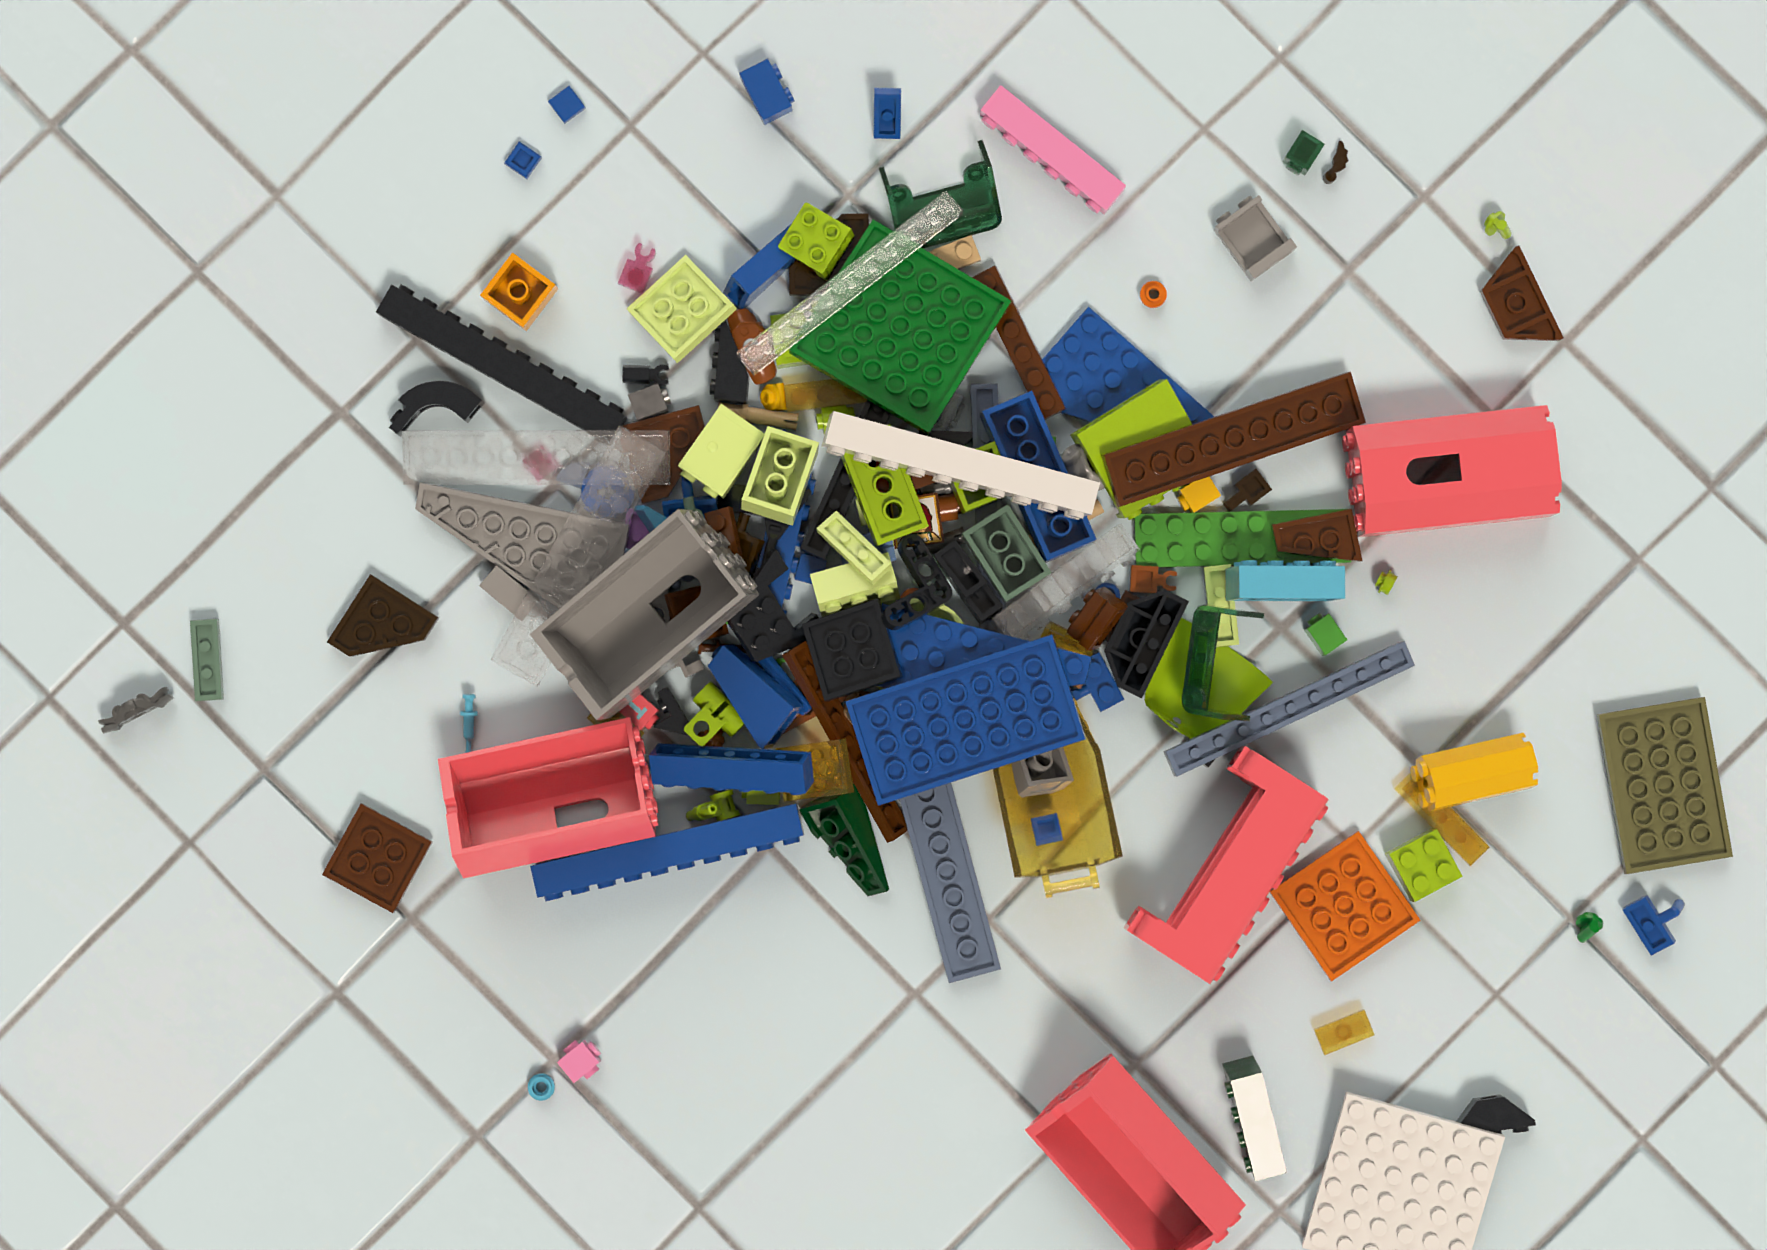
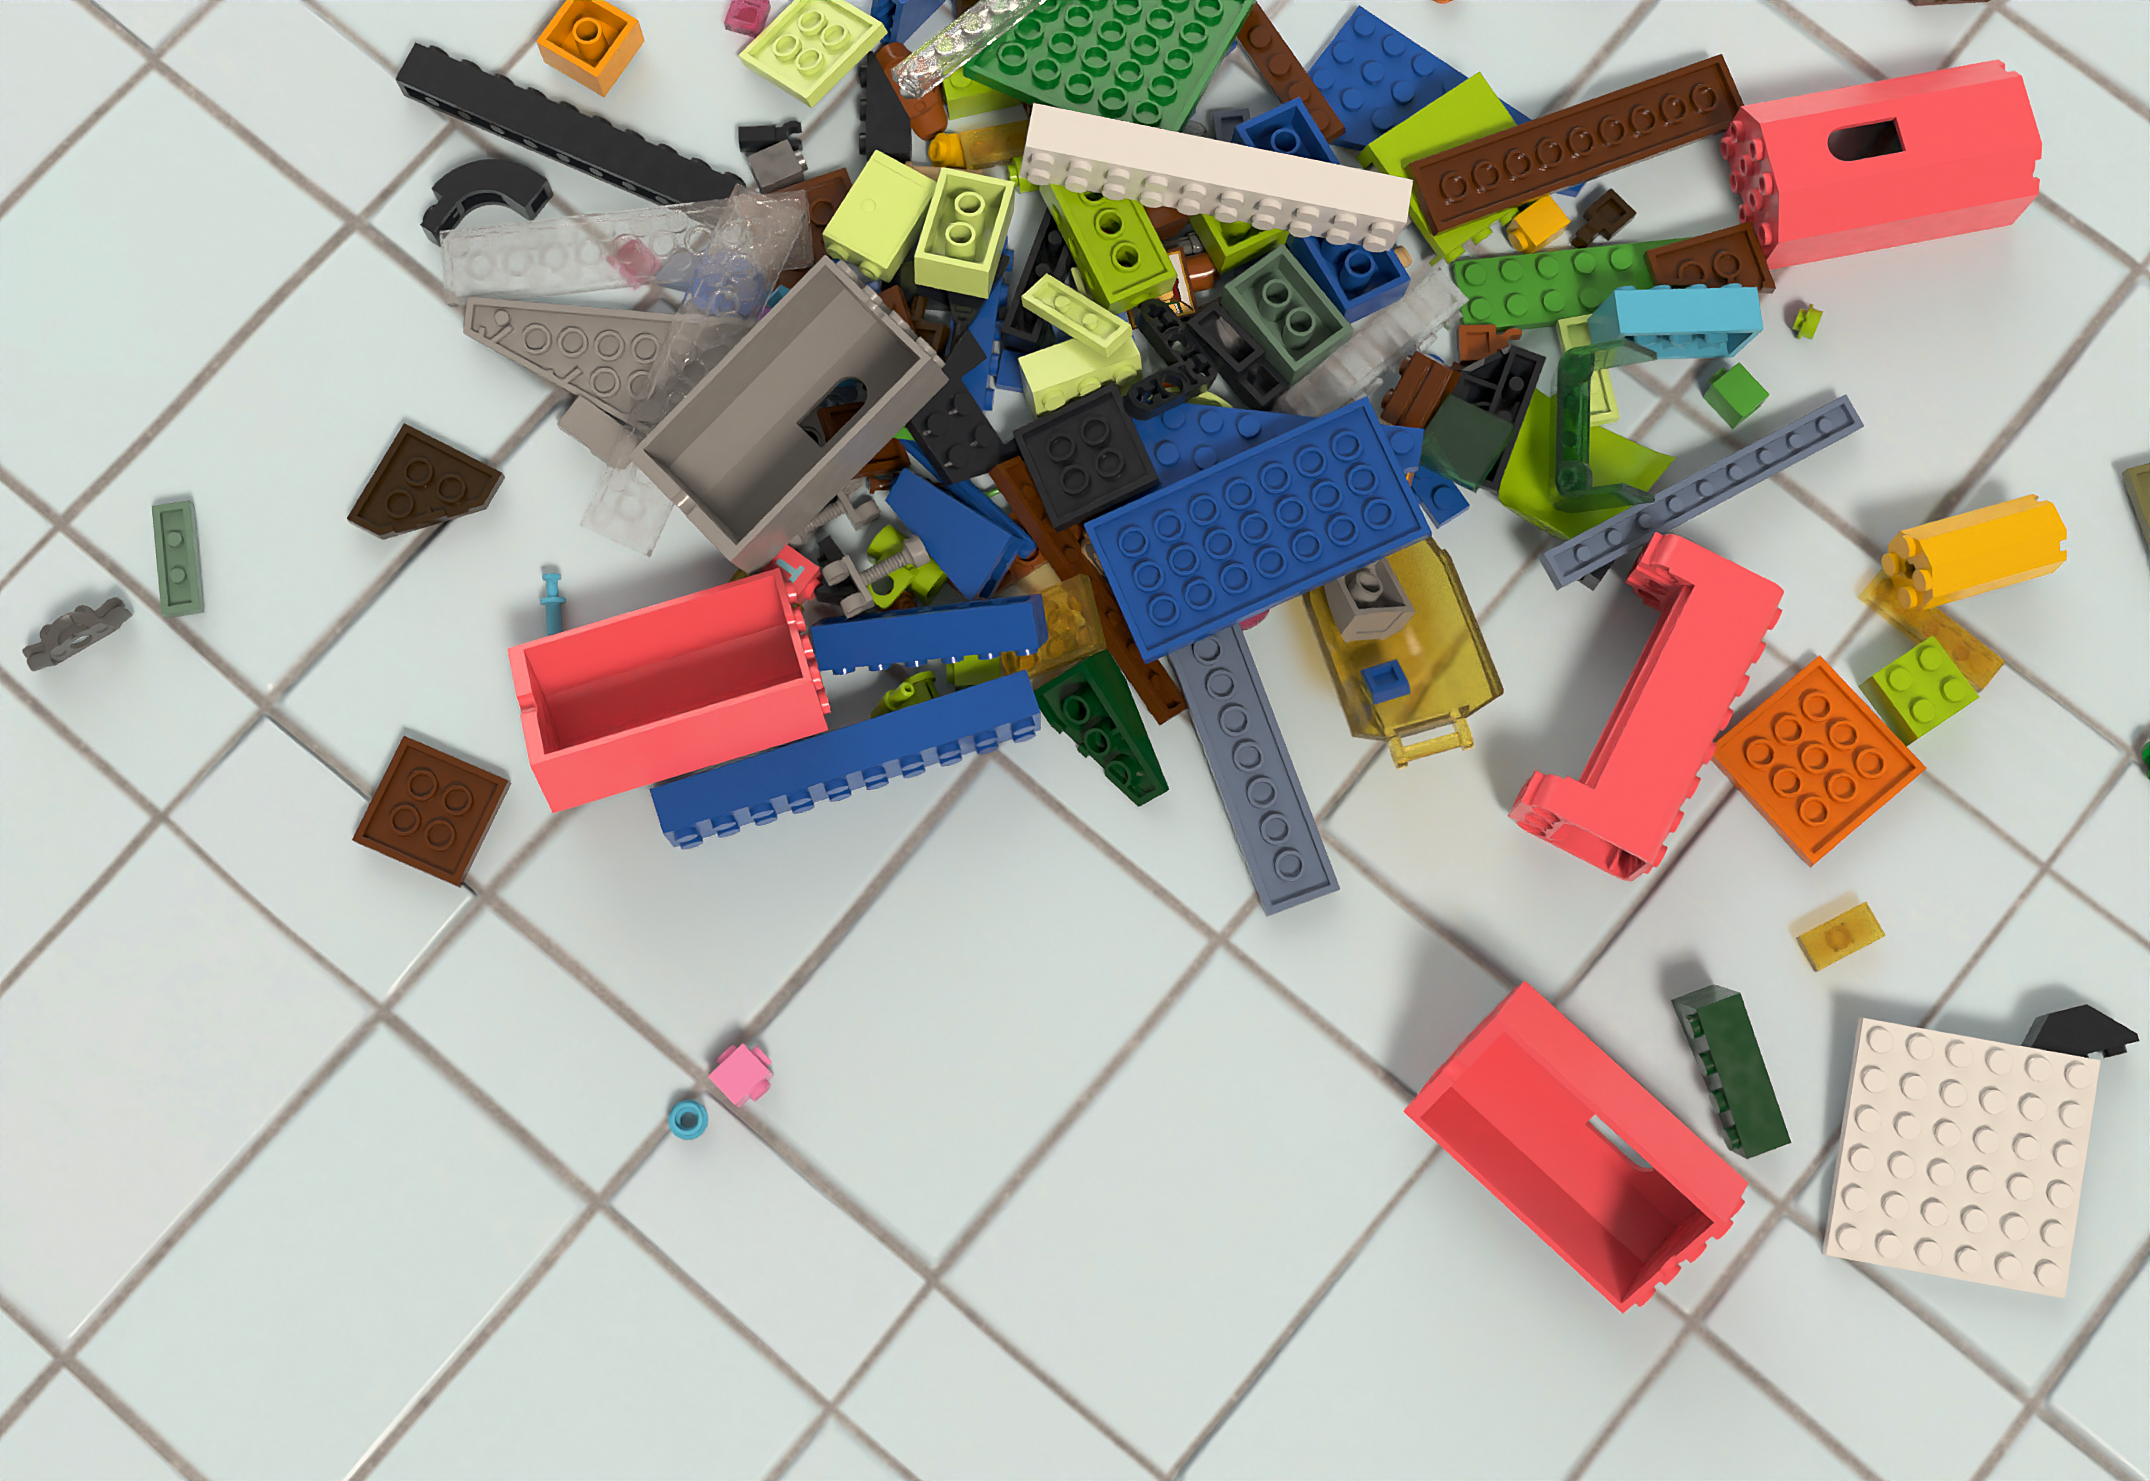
camera: 10 degrees left, 10 degrees down
none -> light grey bar [822,534,930,619]
none -> clear green tile [1420,393,1516,493]

